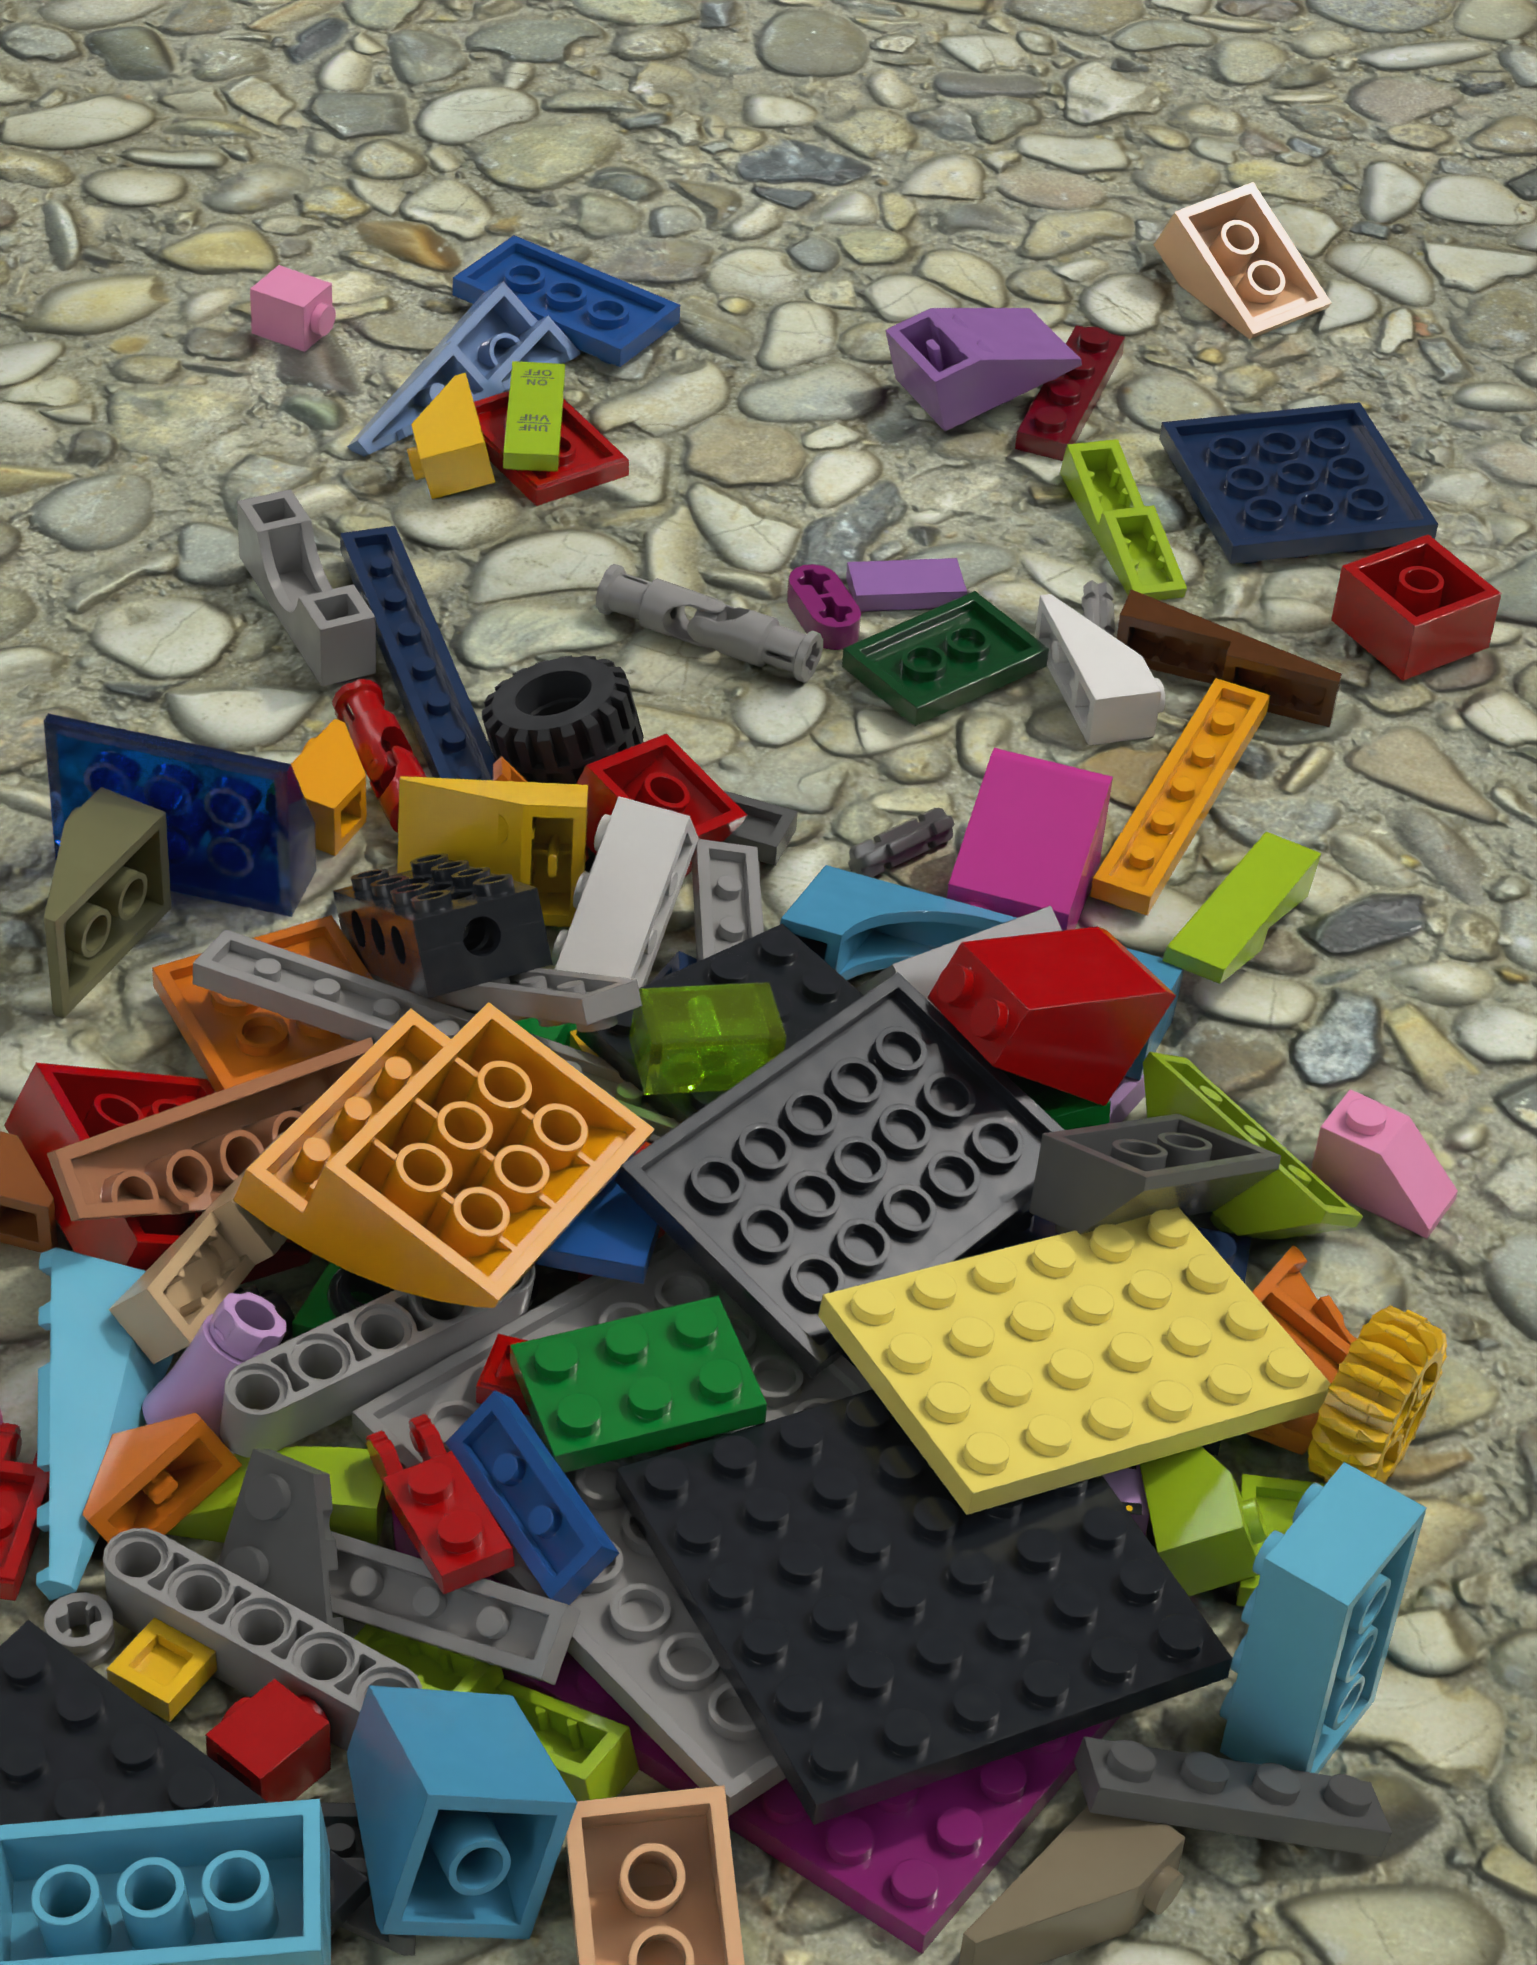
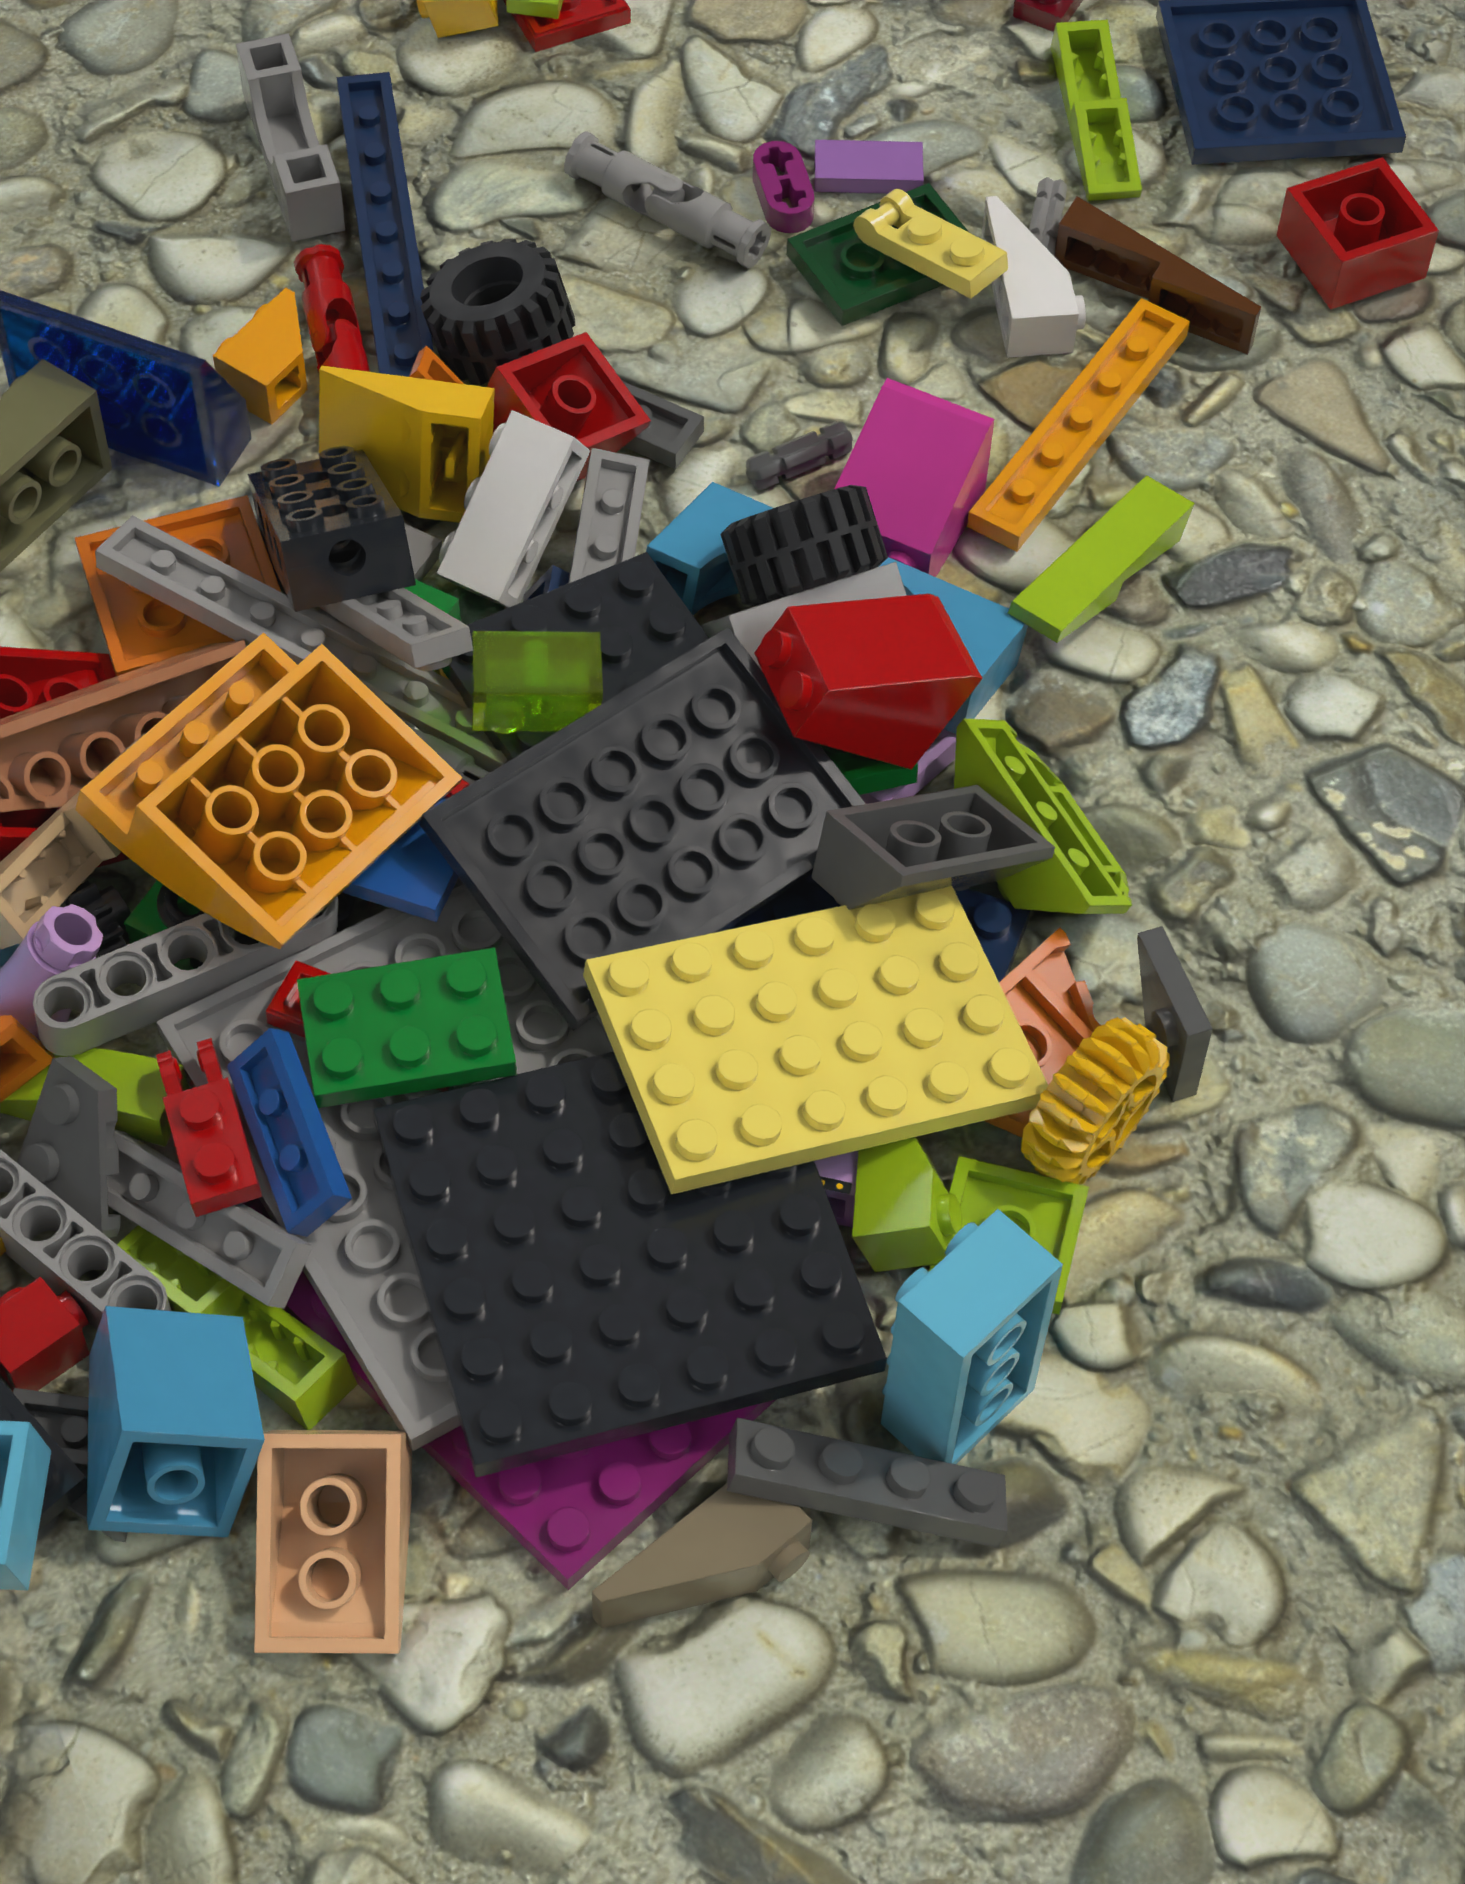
camera: 10 degrees right, 15 degrees up
bright pink slope [1311,1089,1458,1239] -> none
none -> black tyre [720,485,888,606]
none -> light yellow plate [854,189,1008,299]
none -> dark grey wing [1137,926,1213,1102]

